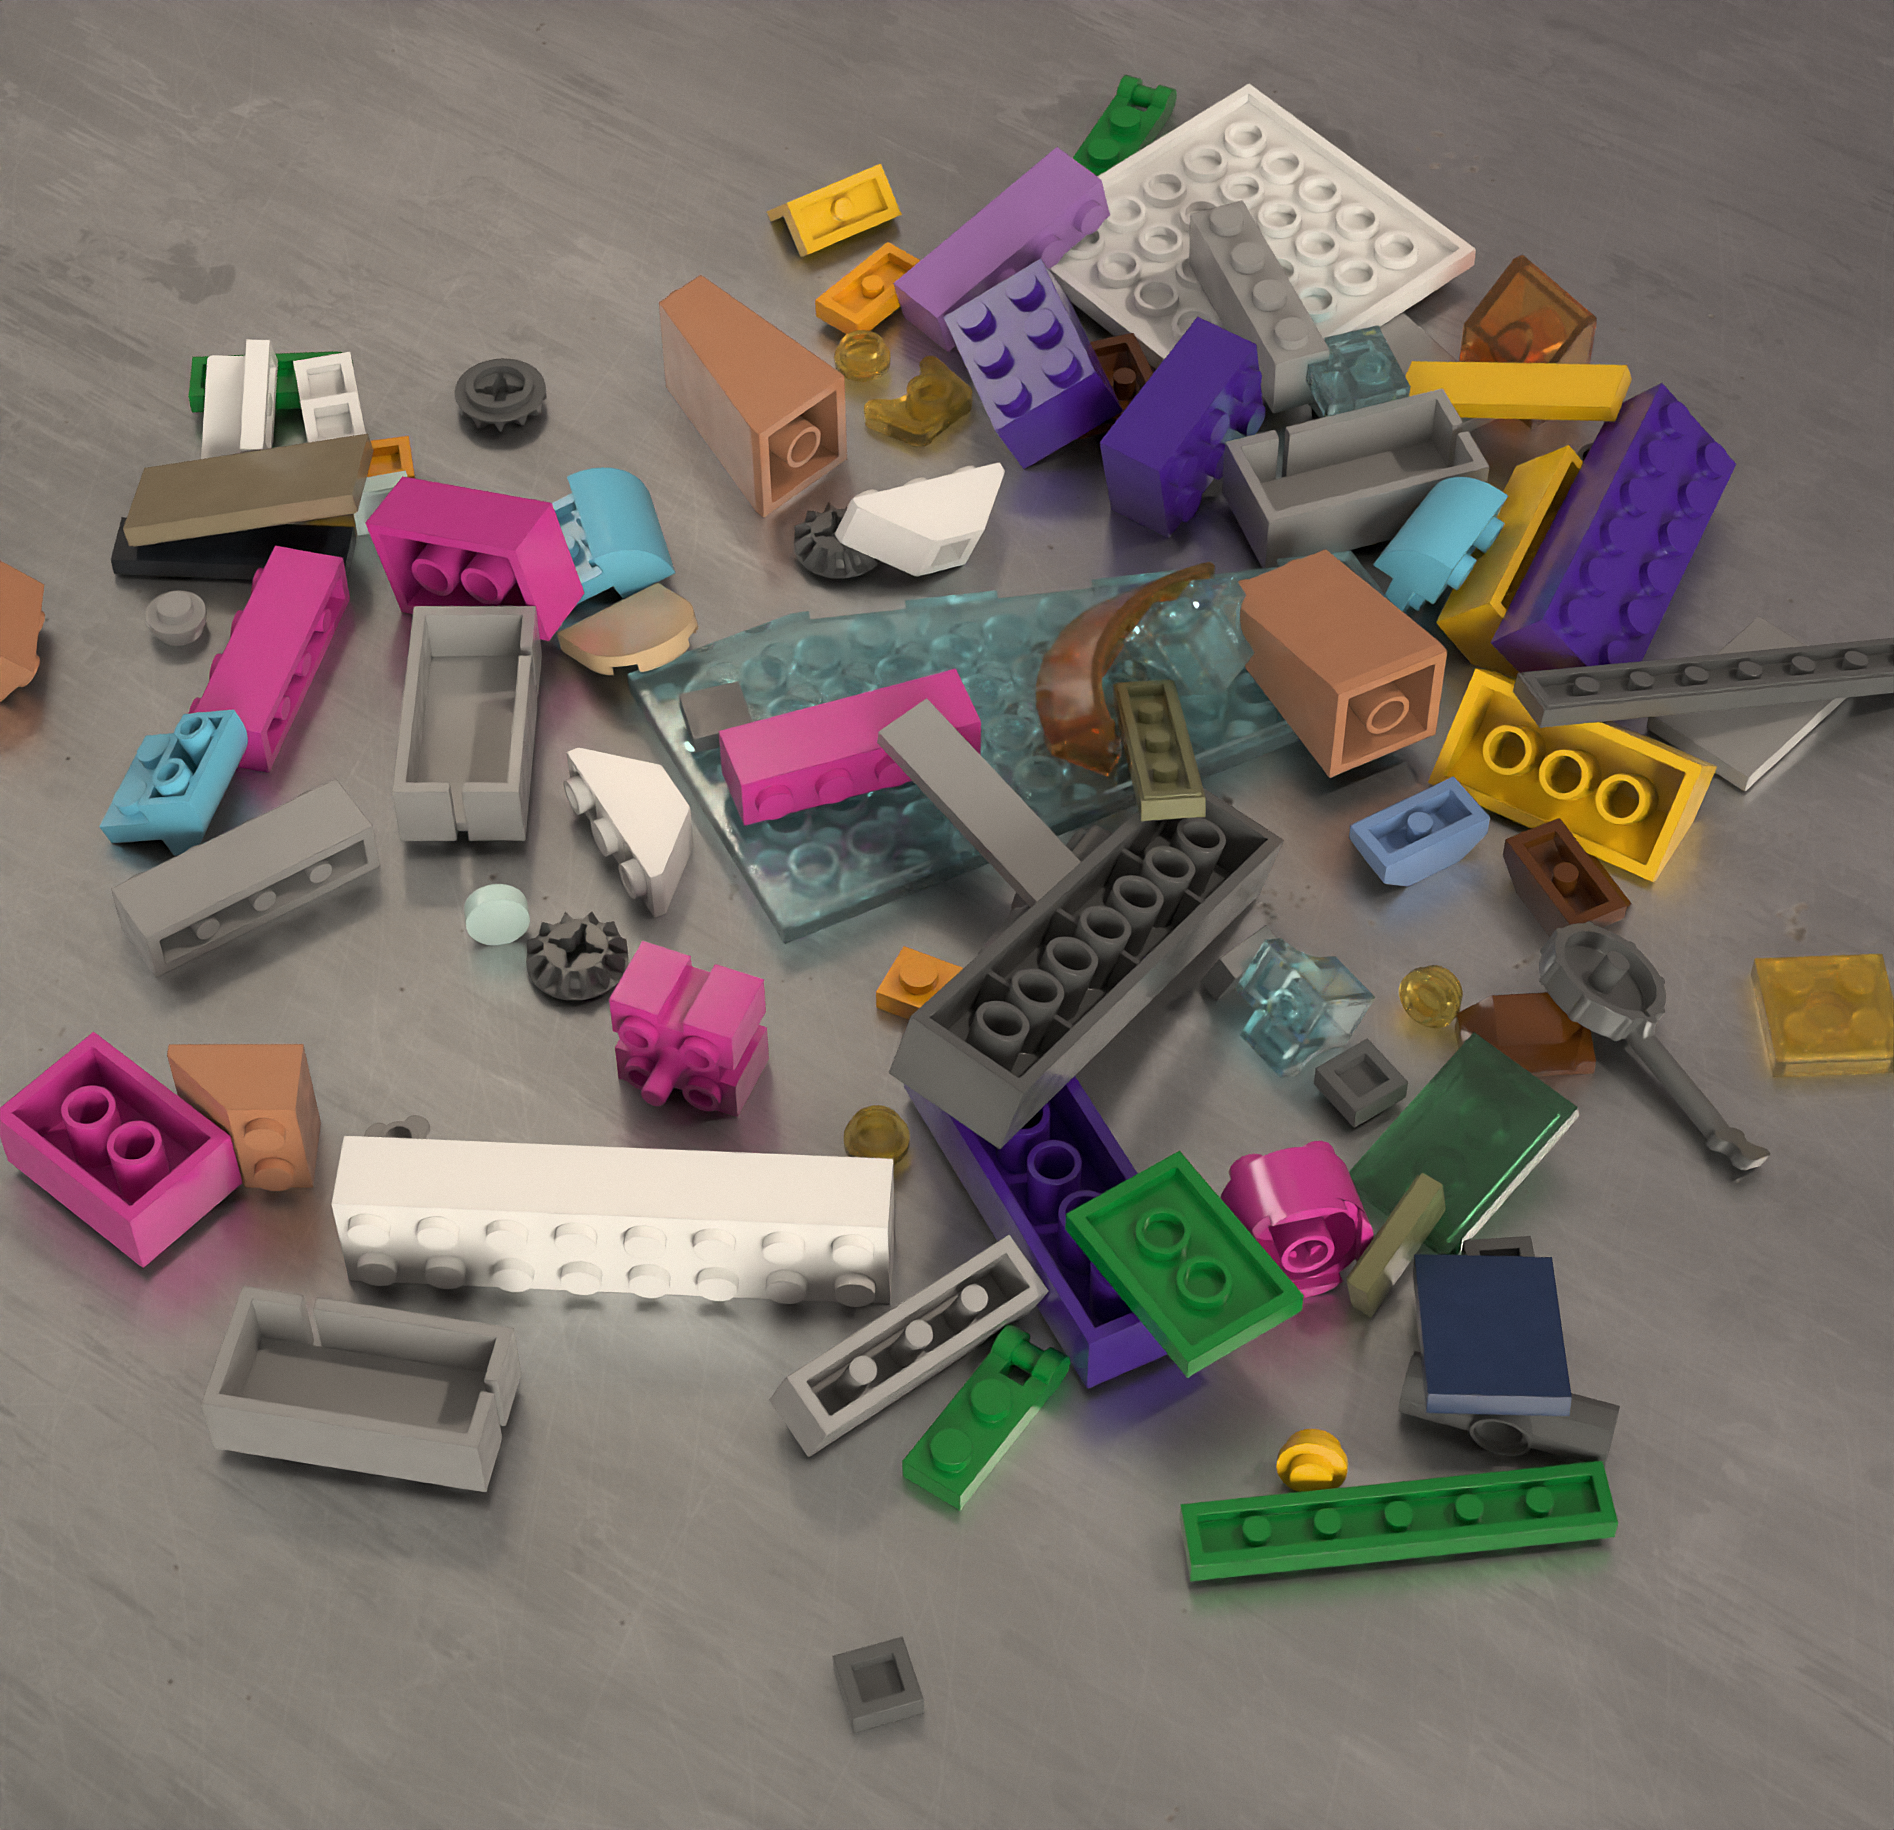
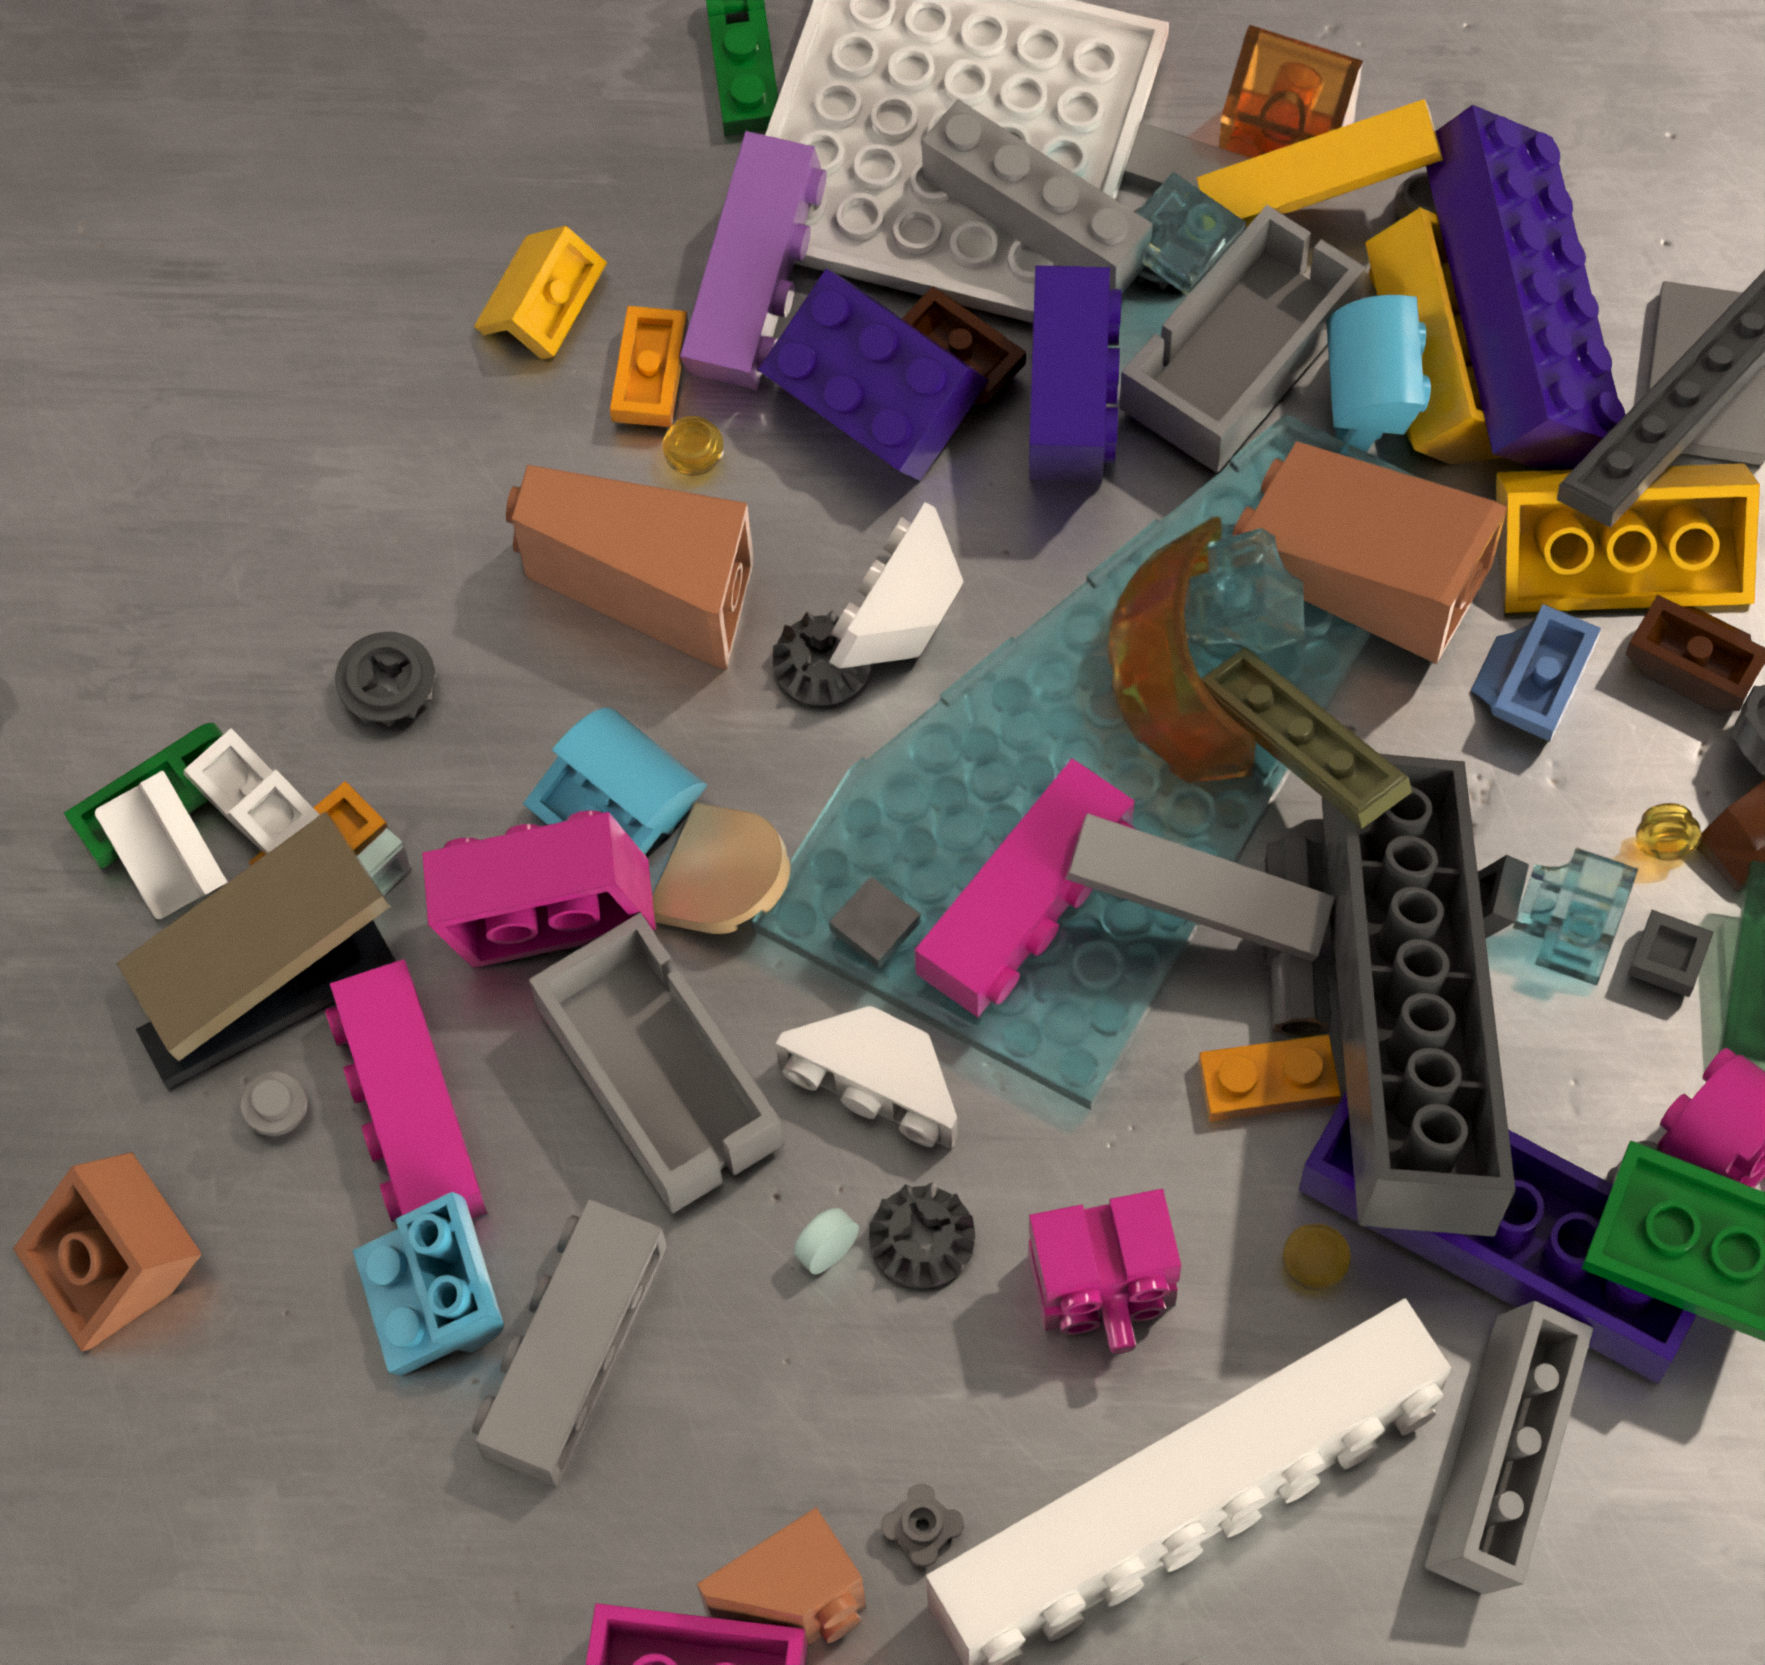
camera: 30 degrees left, 15 degrees up
clear yellow piece [864,355,972,447] -> none
green plate [902,1324,1071,1511] -> none

